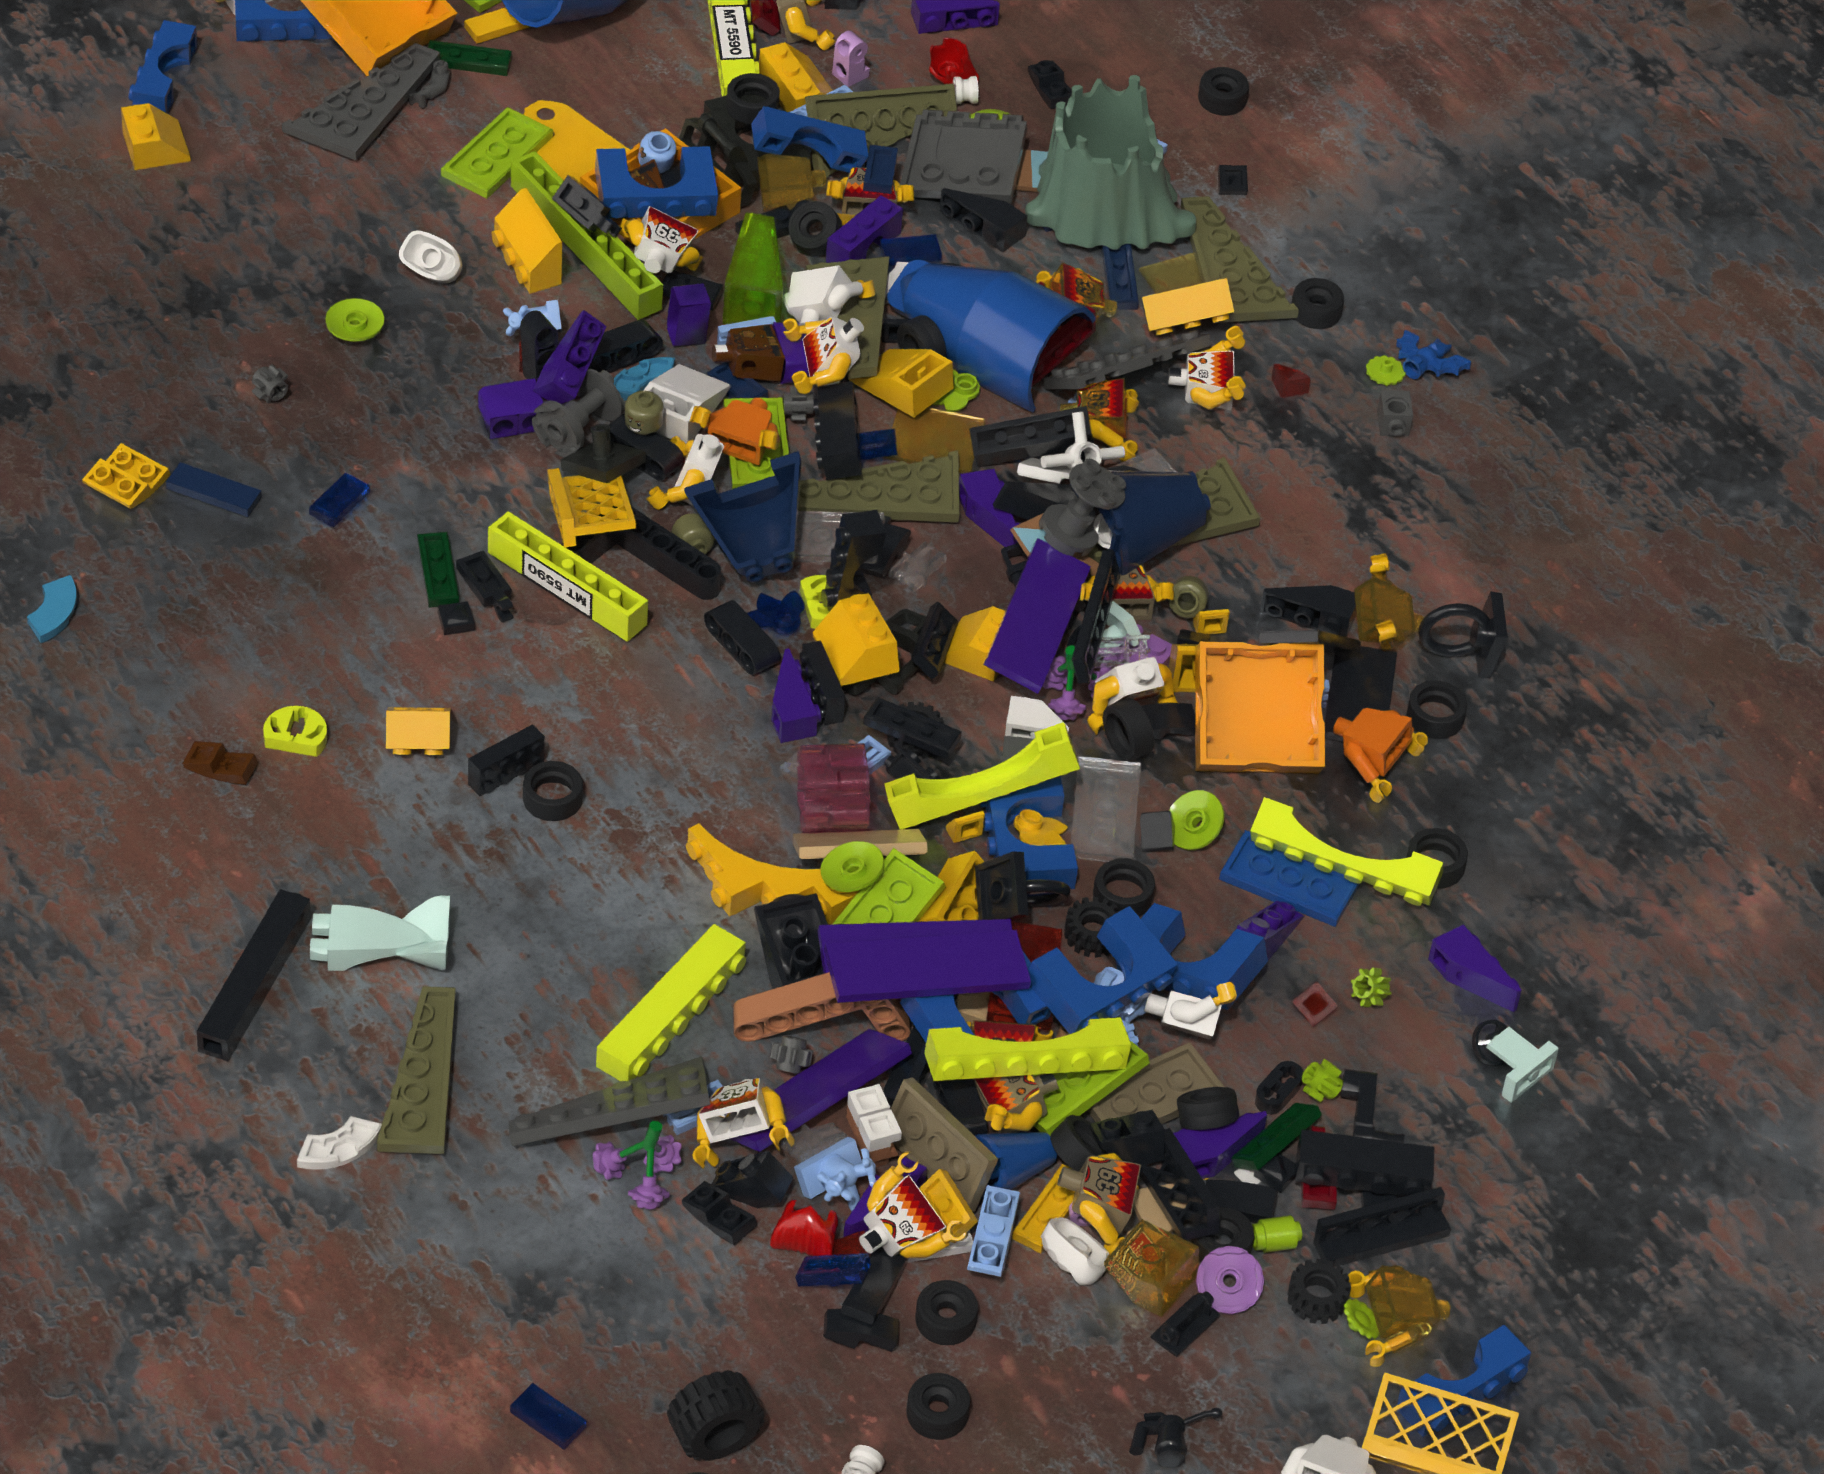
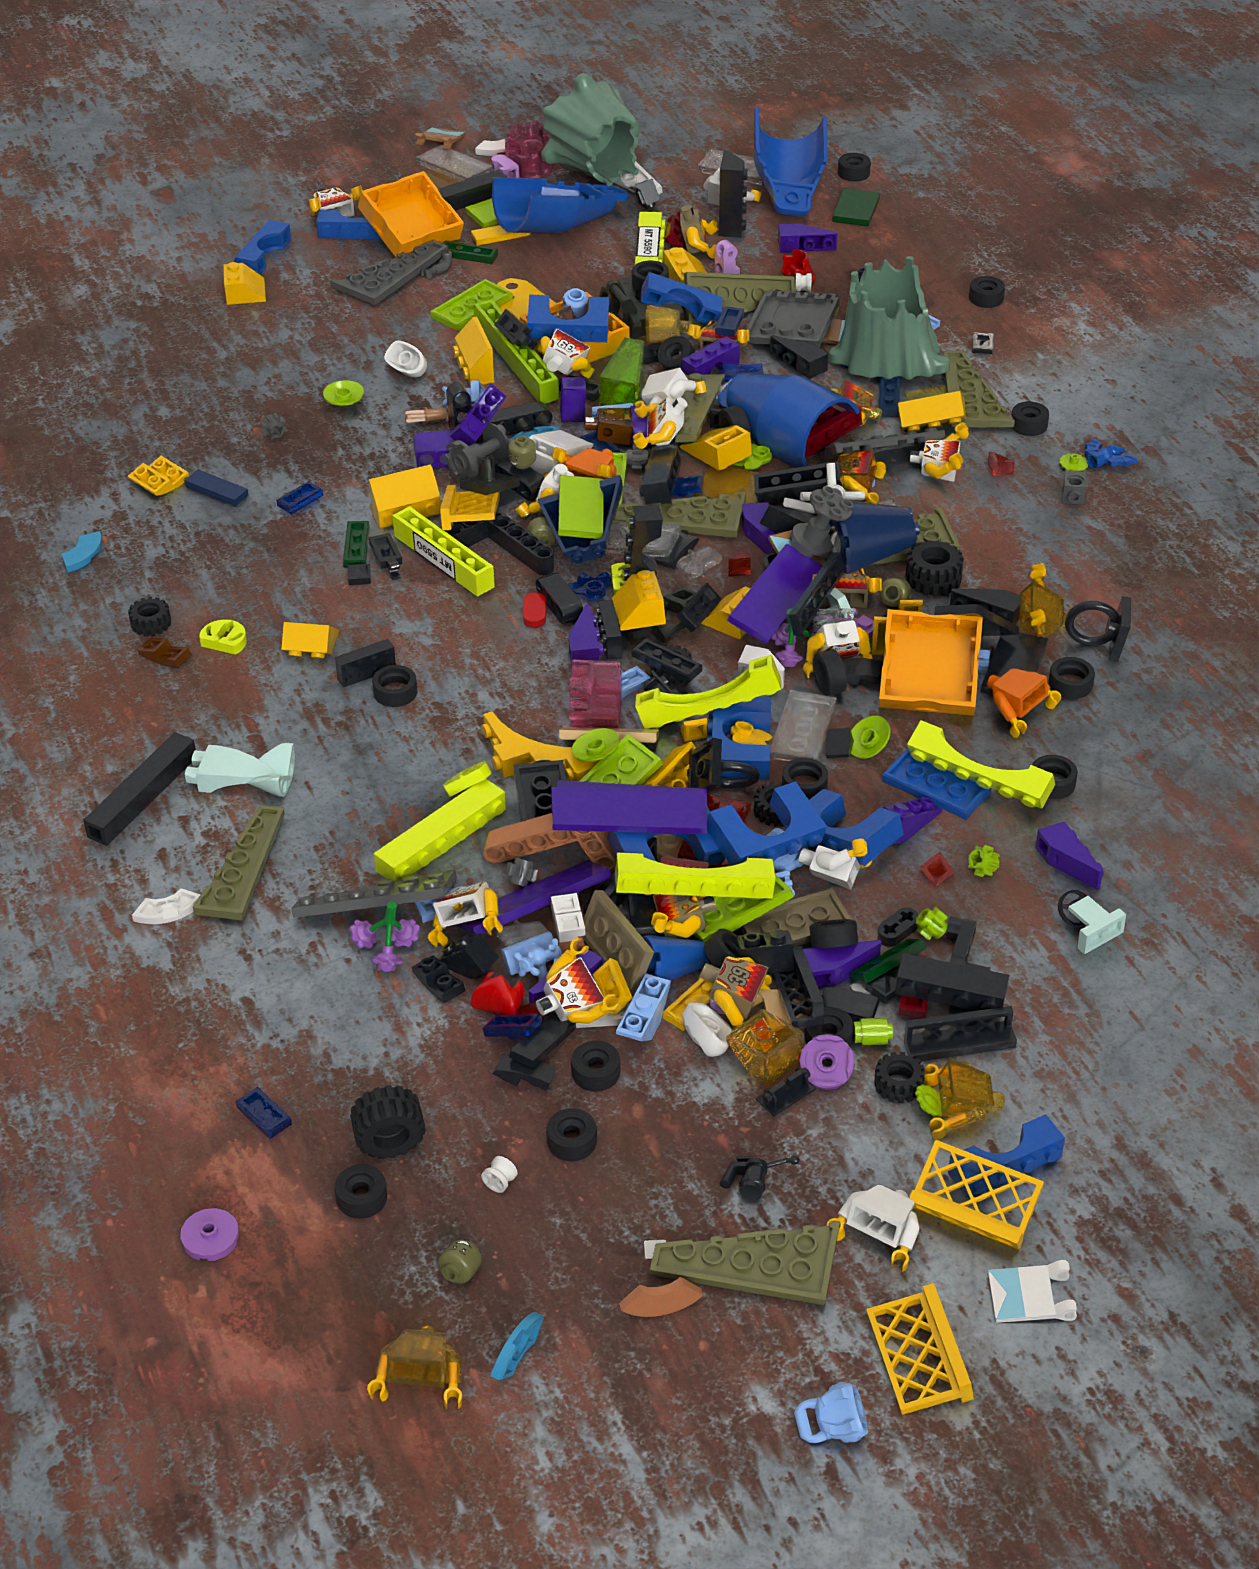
camera: 15 degrees right, 5 degrees down
none -> black tyre [128,597,171,637]
none -> yellow slope [369,464,441,529]
none -> medium nougat axle [405,407,447,424]
none -> neon yellow piece [443,761,492,797]
none -> red tile [523,593,546,628]
none -> lime tile [558,475,603,539]
none -> clear red slope [728,548,751,577]
none -> black tyre [906,540,964,596]

